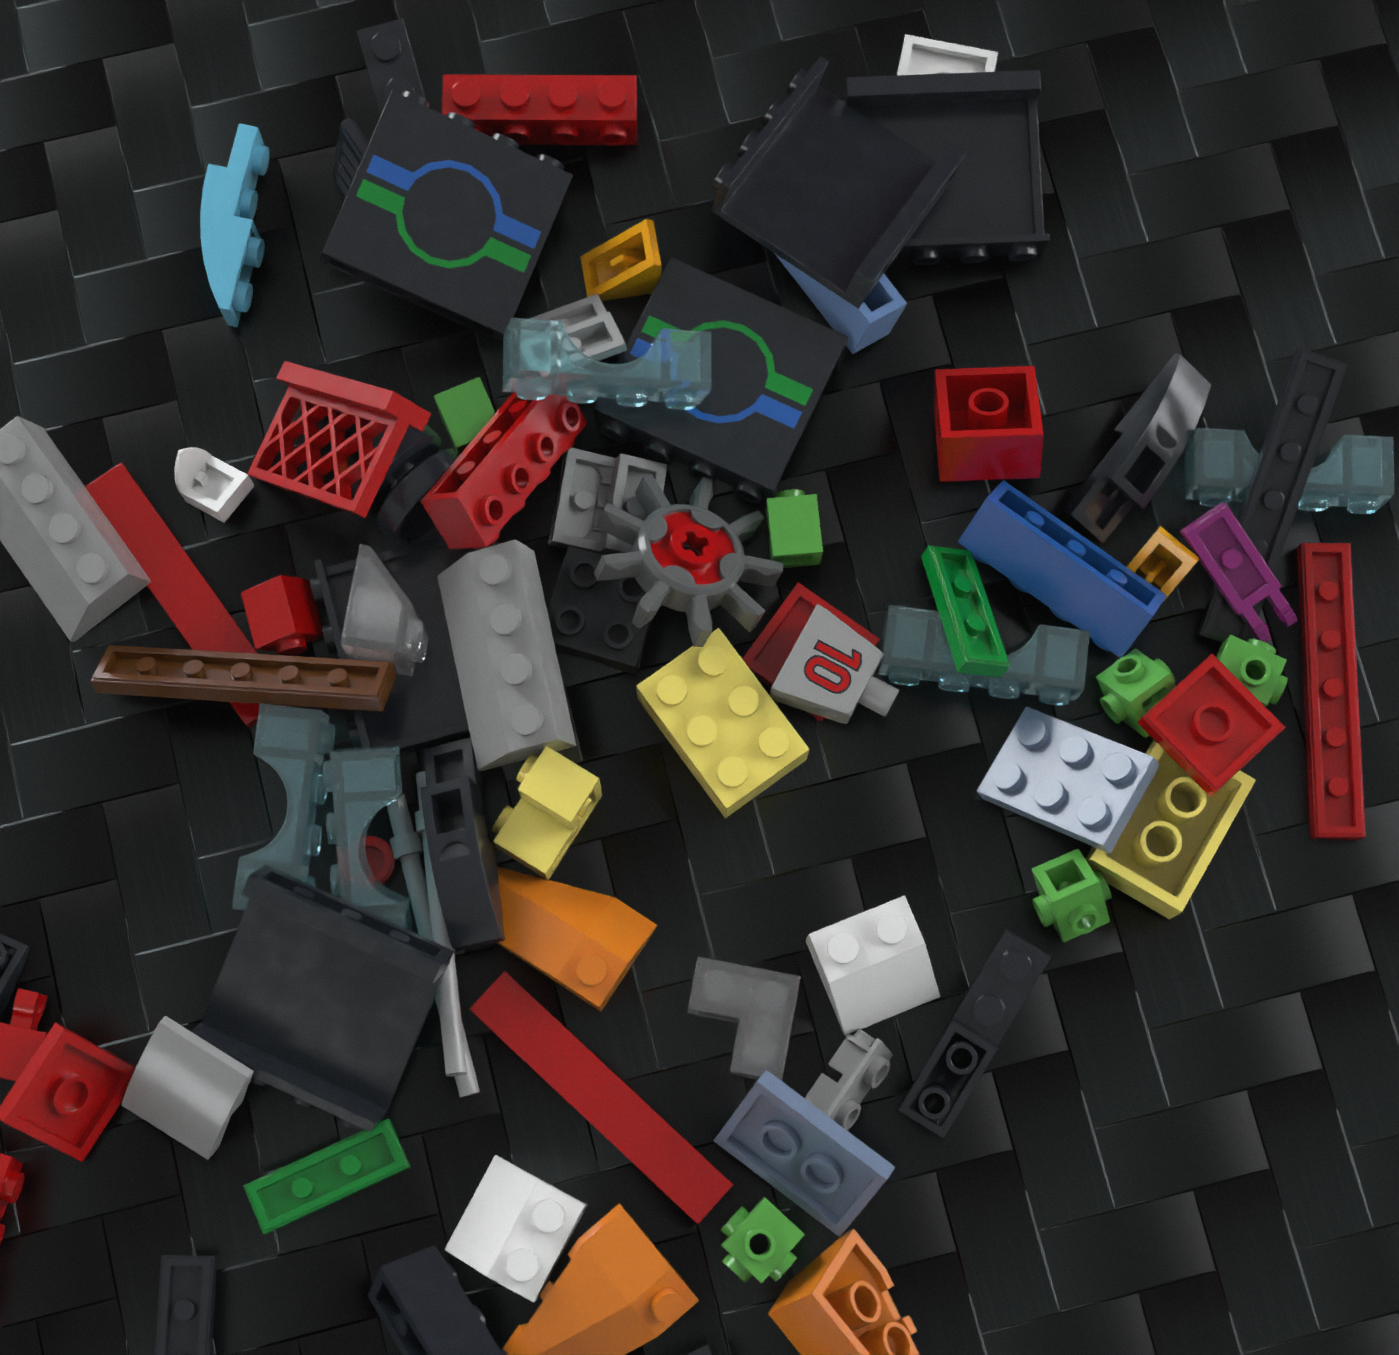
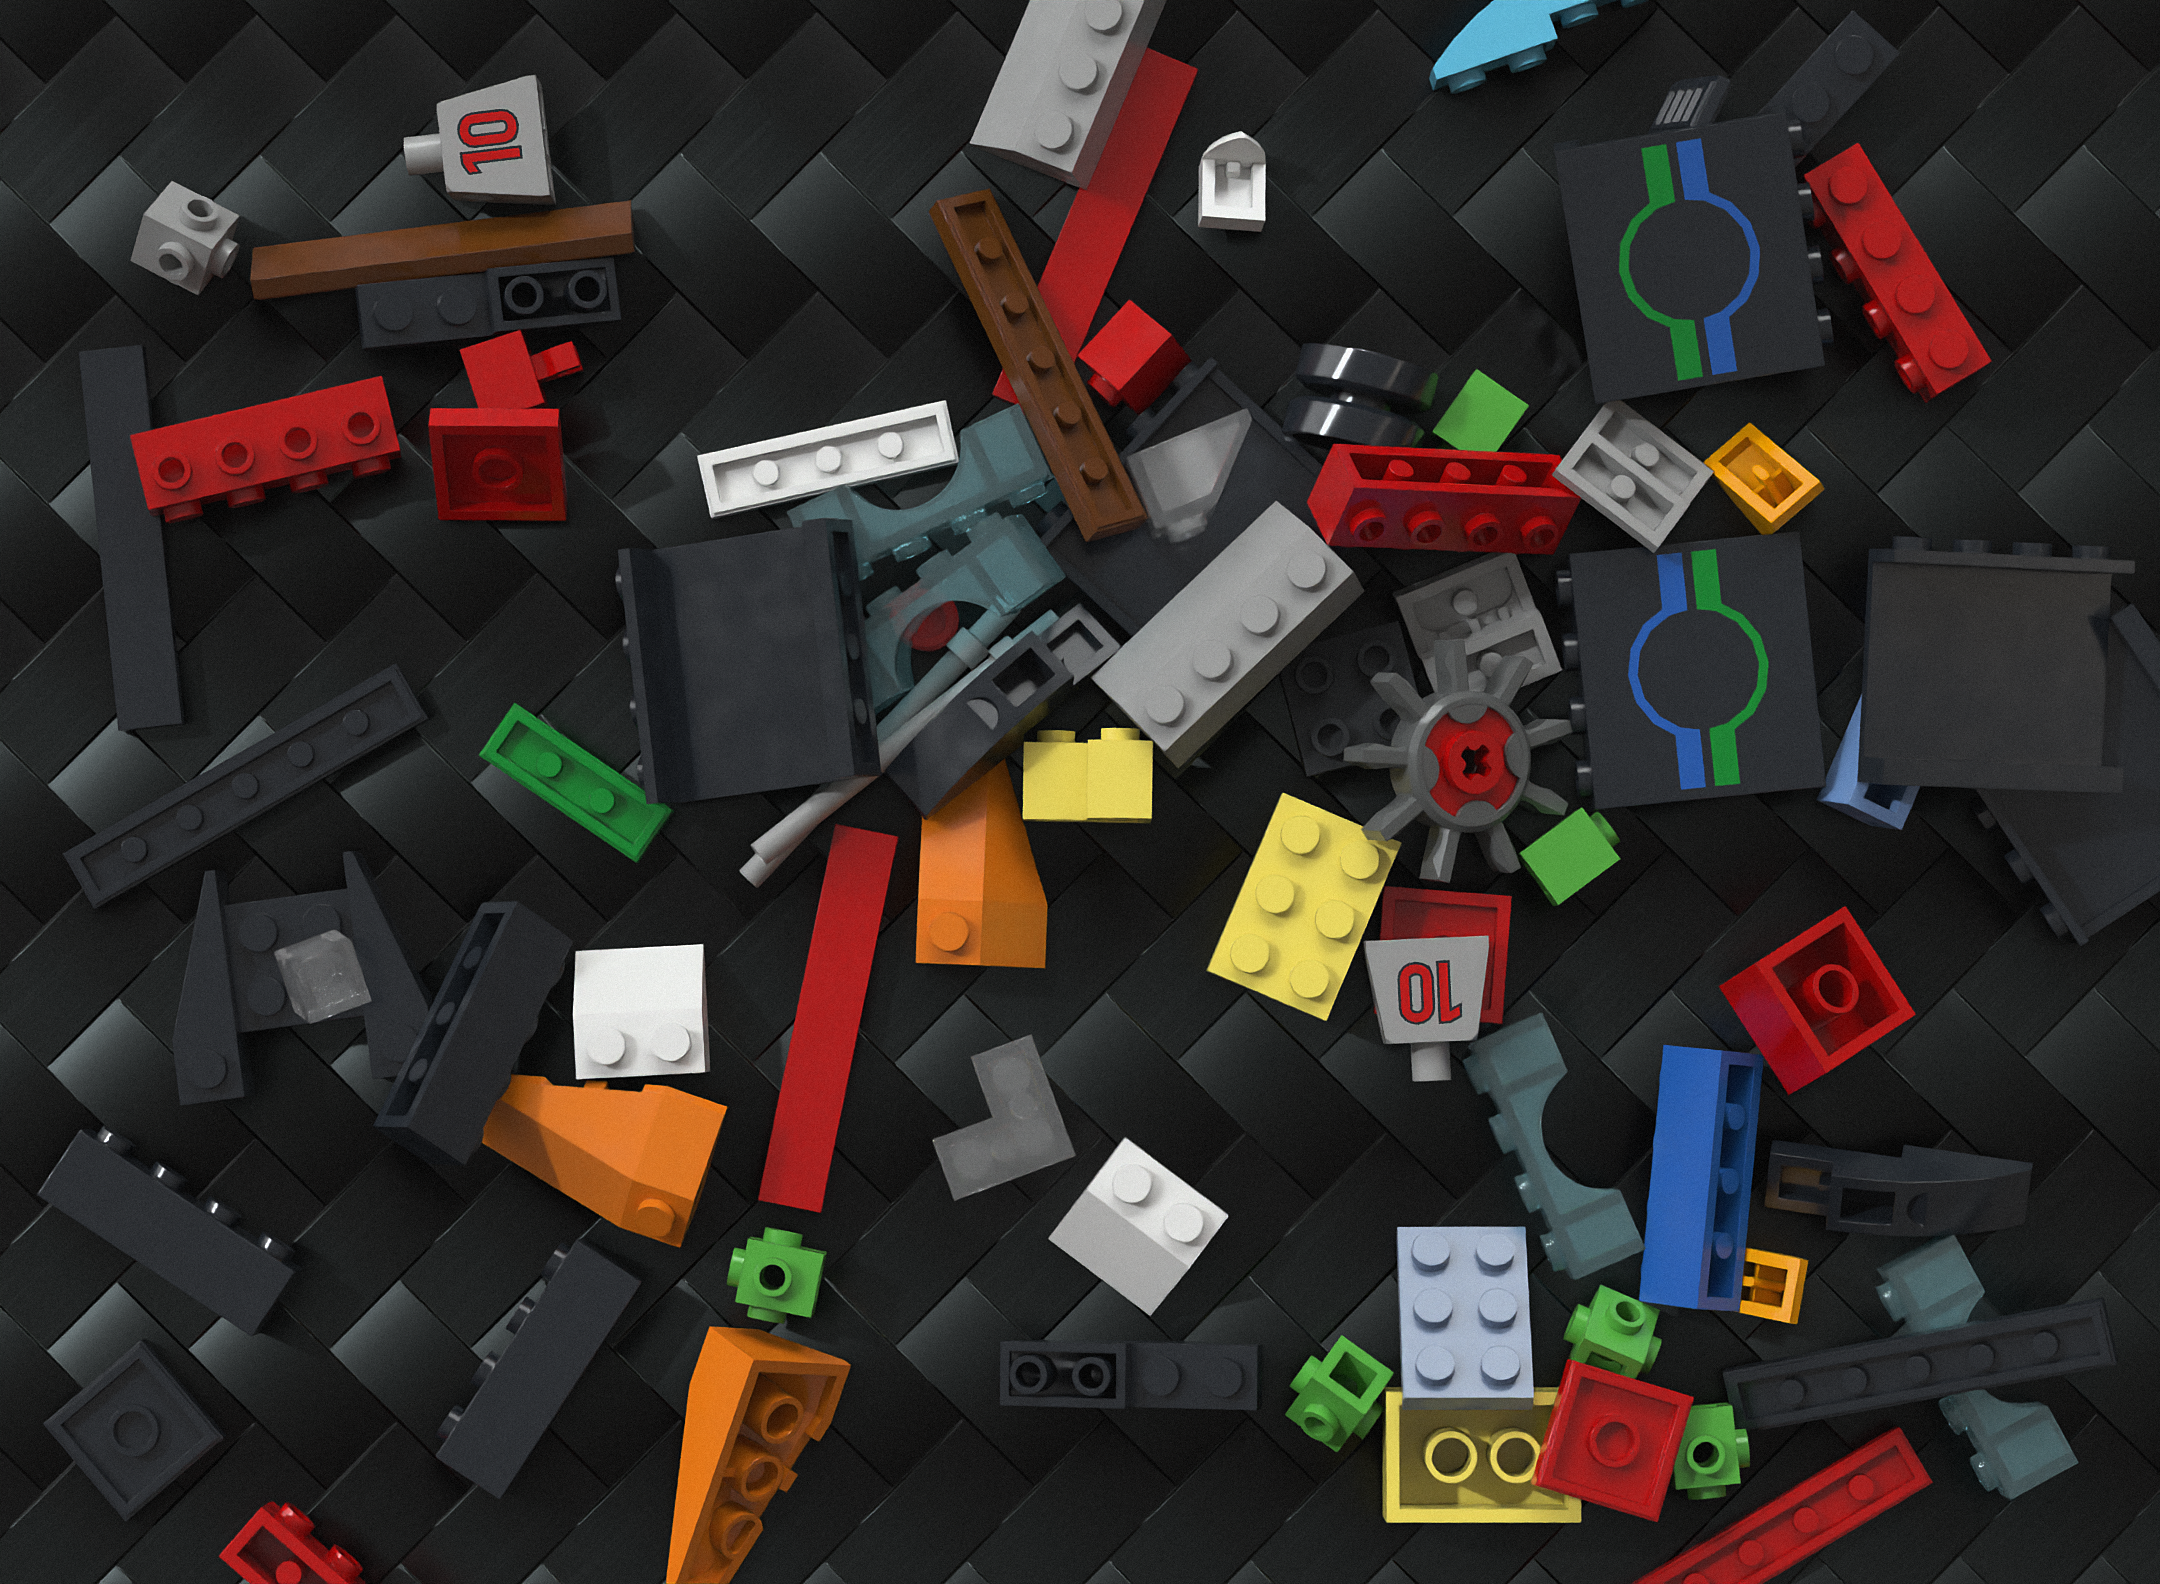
camera: 65 degrees right, 10 degrees up
light grey slope [121,1016,254,1160] -> none
red fence [247,361,431,518] -> none
clear light blue arch [503,318,711,410] -> none
sand blue plate [714,1070,895,1237] -> none
light grey hinge [805,1028,893,1130] -> none
green tile [921,545,1010,677] -> none
magenta hinge [1180,502,1298,642] -> none
none -> white tile [697,400,960,520]

